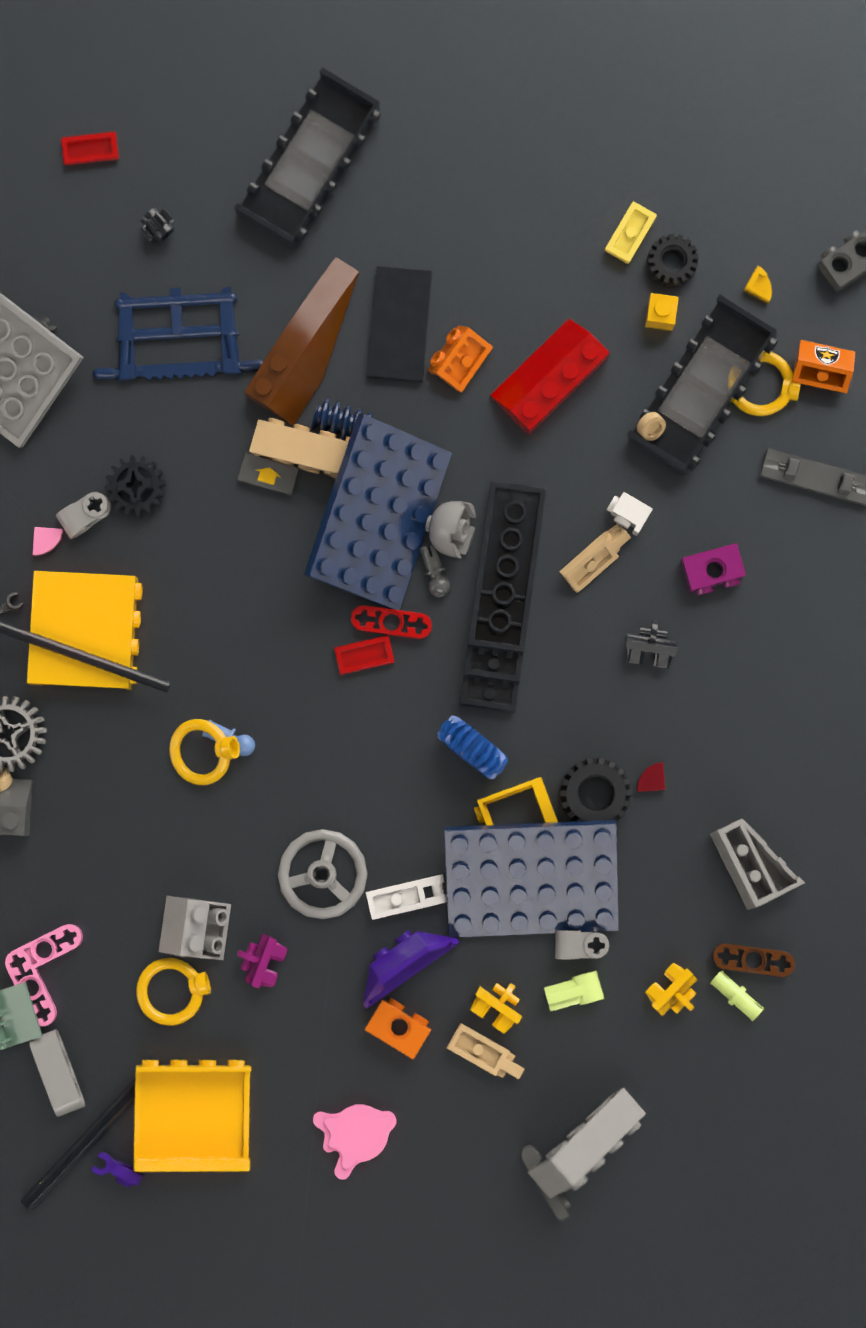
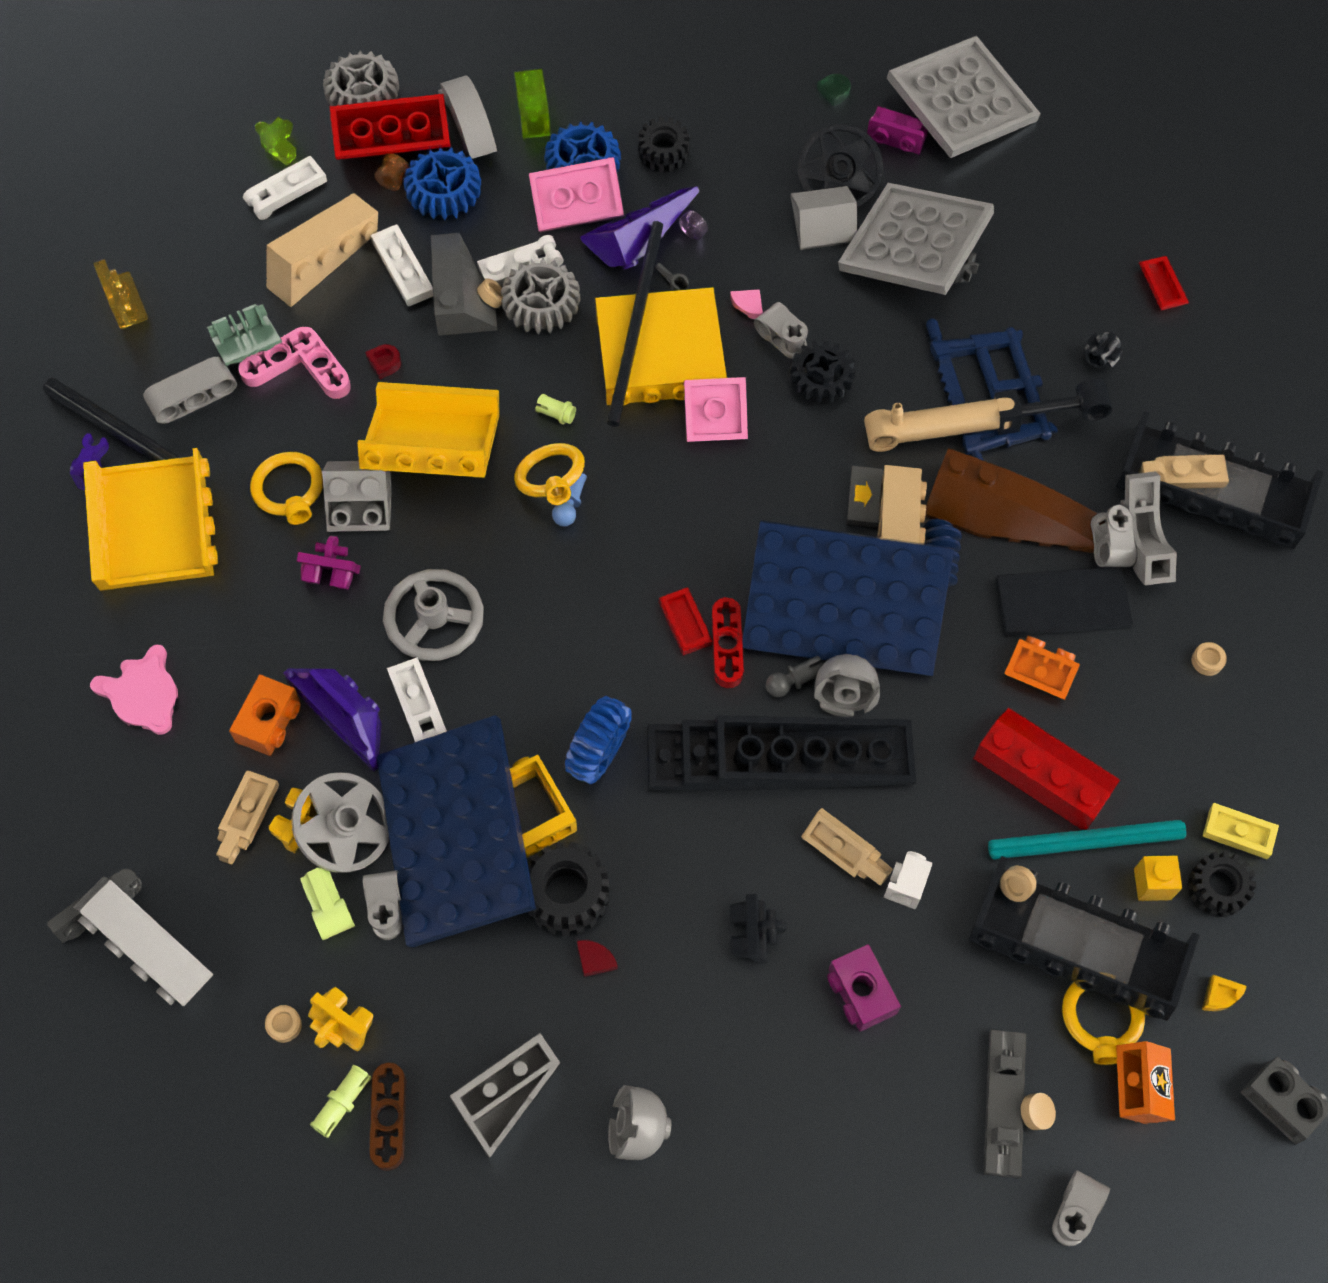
camera: 75 degrees right, 20 degrees down
none -> tan tile [265,1005,302,1043]
none -> light grey wheel [291,772,389,873]
none -> yellow panel [357,382,499,478]
none -> dark red tile [365,344,401,380]
none -> yellowish green pin [535,394,576,425]
none -> light grey cylinder [608,1085,672,1160]
none -> bright pink plate [684,377,748,442]
none -> tan piece [864,378,1112,452]
none -> teal axle [988,820,1187,860]
none -> tan tile [1021,1093,1056,1130]
none -> light grey piece [1091,505,1137,567]
none -> light grey arch [1121,471,1177,585]
none -> tan hinge [1138,455,1229,489]
none -> tan tile [1191,642,1227,676]

